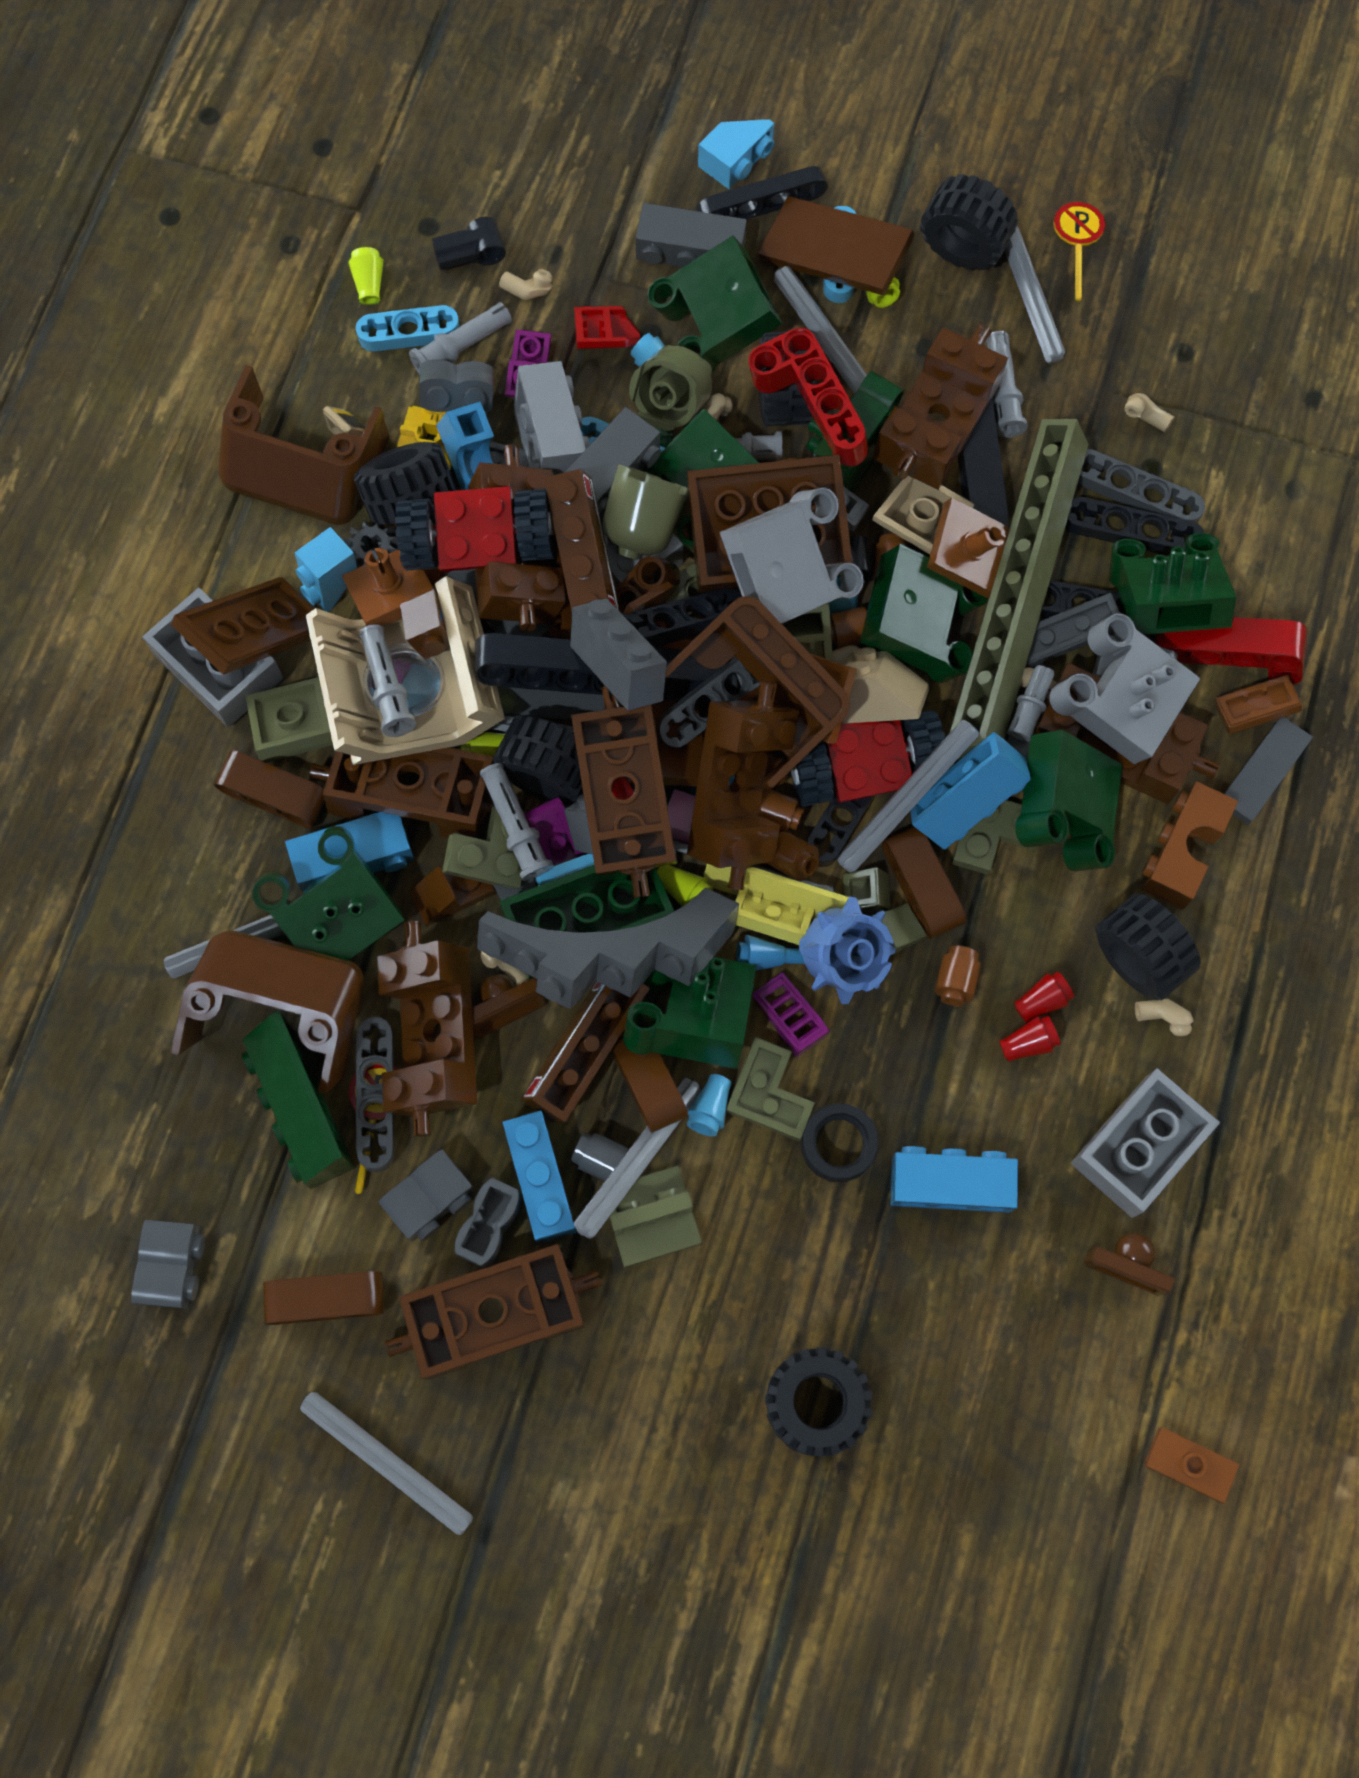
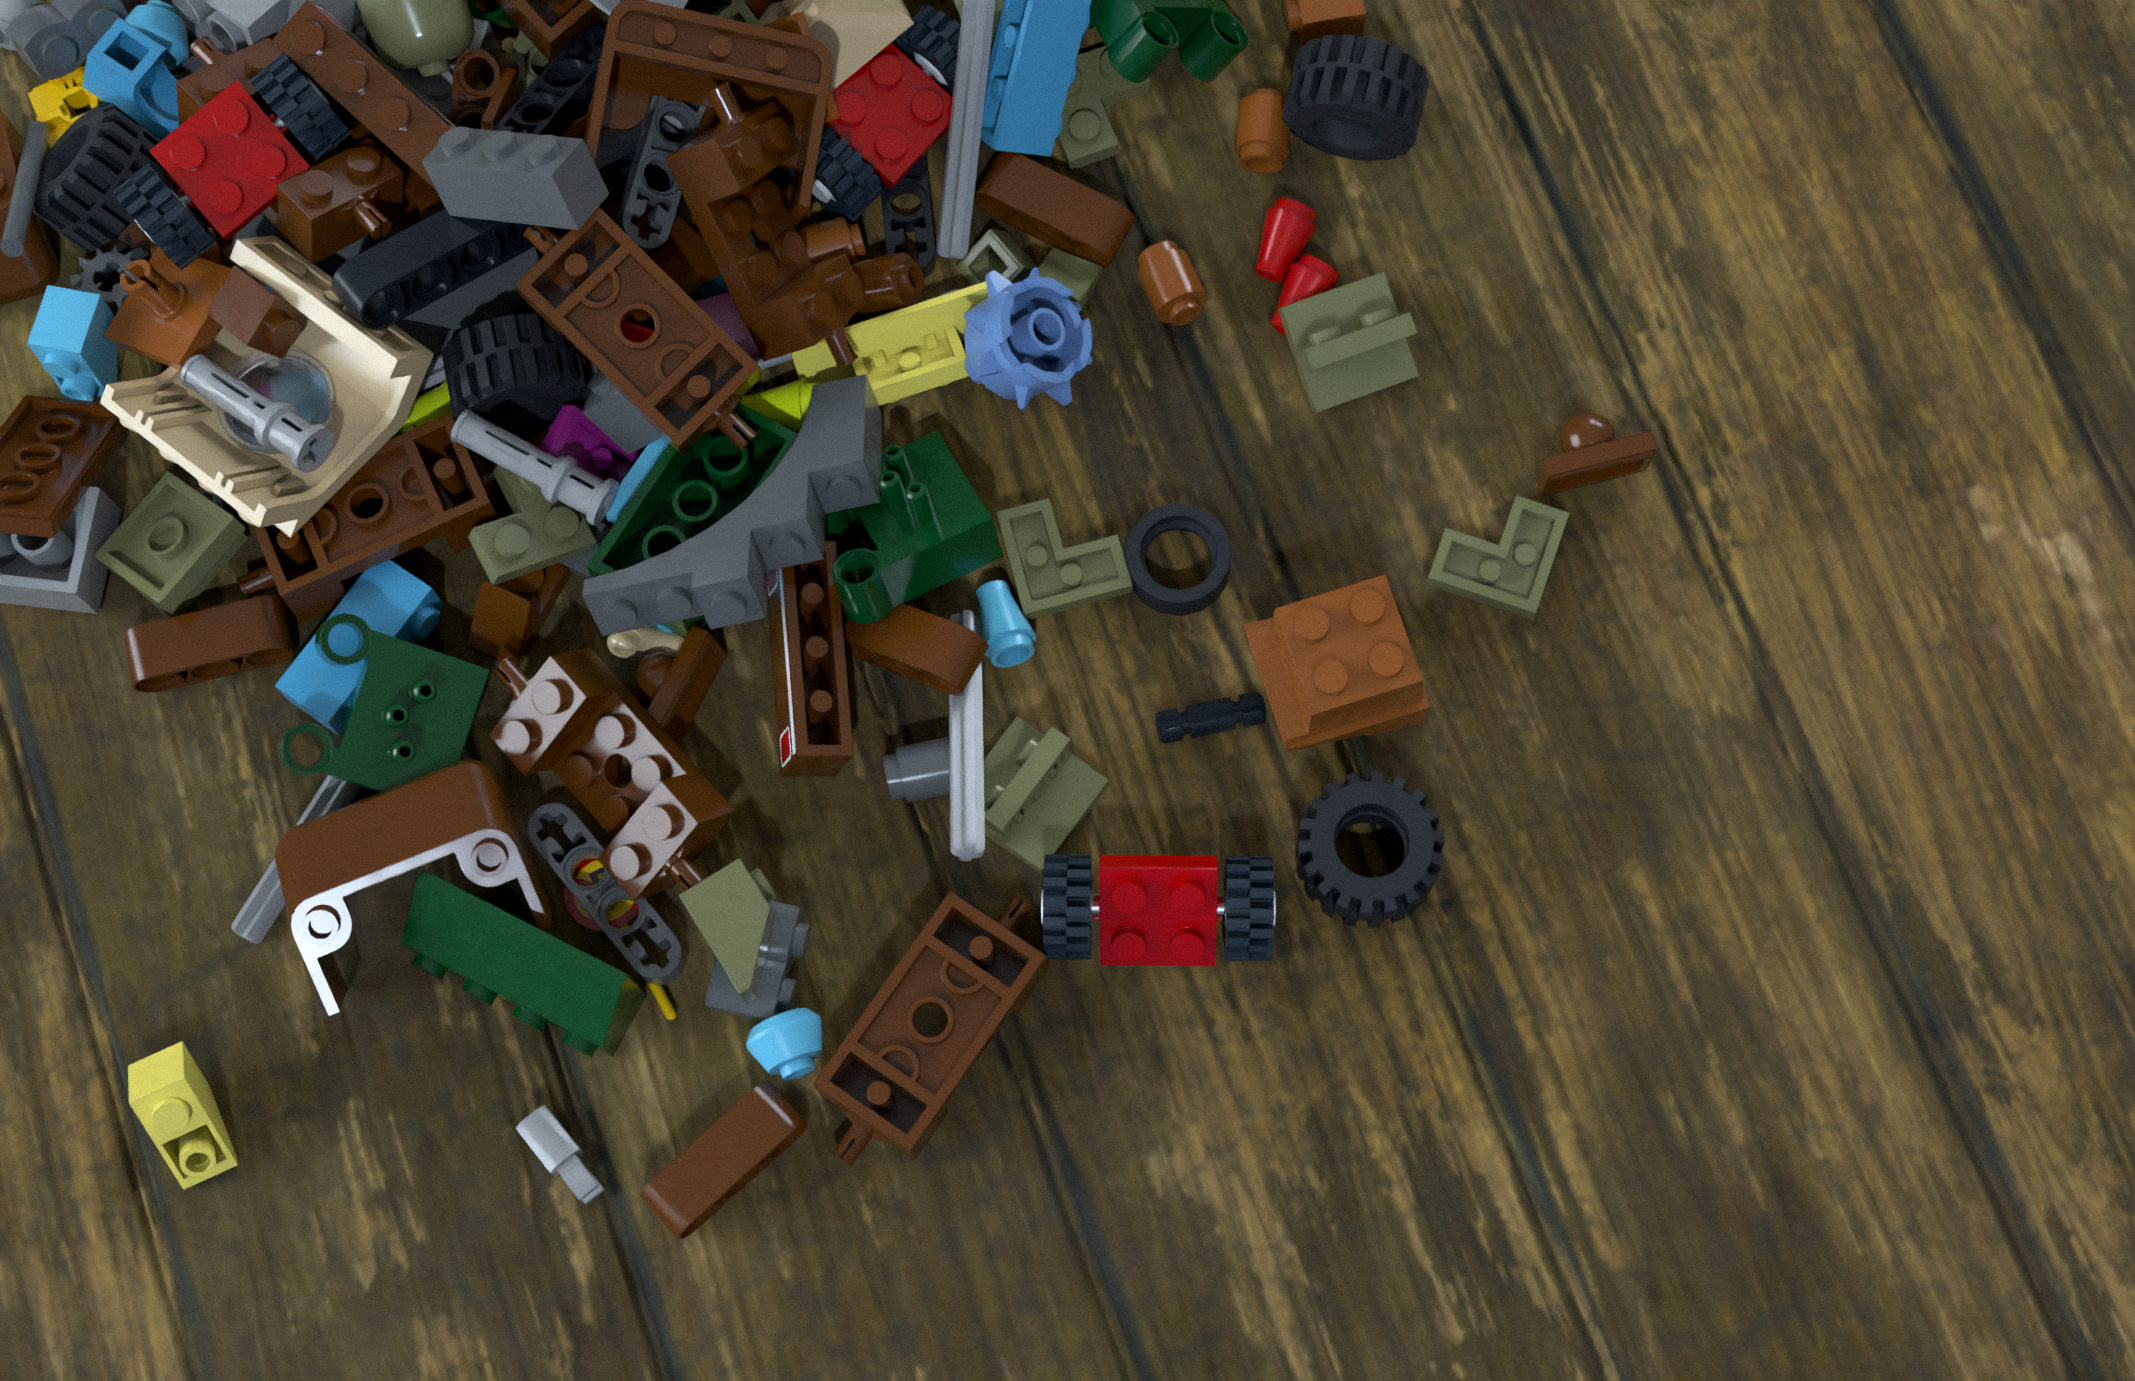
camera: 30 degrees left, 0 degrees up
dark grey brick [131,1220,205,1309] -> none
light grey axle [300,1392,473,1535] -> none
dark grey brick [455,1178,522,1269] -> none
dark azure brick [503,1110,577,1245] -> none
dark azure cone [736,935,805,971] -> none
magenta slope [751,972,830,1058] -> none
dark azure brick [890,1146,1018,1213] -> none
light grey brick [1070,1068,1220,1218] -> none
tan arm [1135,999,1194,1036] -> none
dark orange plate [1143,1427,1239,1504] -> none
none -> dark grey bar [0,121,49,257]
none -> medium azure cone [124,0,190,69]
none -> light yellow slope [128,1041,238,1190]
none -> light grey bar [516,1105,605,1205]
none -> olive slope [678,858,777,1004]
none -> medium azure cone [746,1008,822,1081]
none -> plate [1041,854,1276,966]
none -> black axle [1155,691,1267,744]
none -> dark orange brick [1235,89,1291,174]
none -> dark orange piece [1243,575,1431,753]
none -> olive bracket [1277,272,1419,413]
none -> olive plate [1426,495,1569,620]

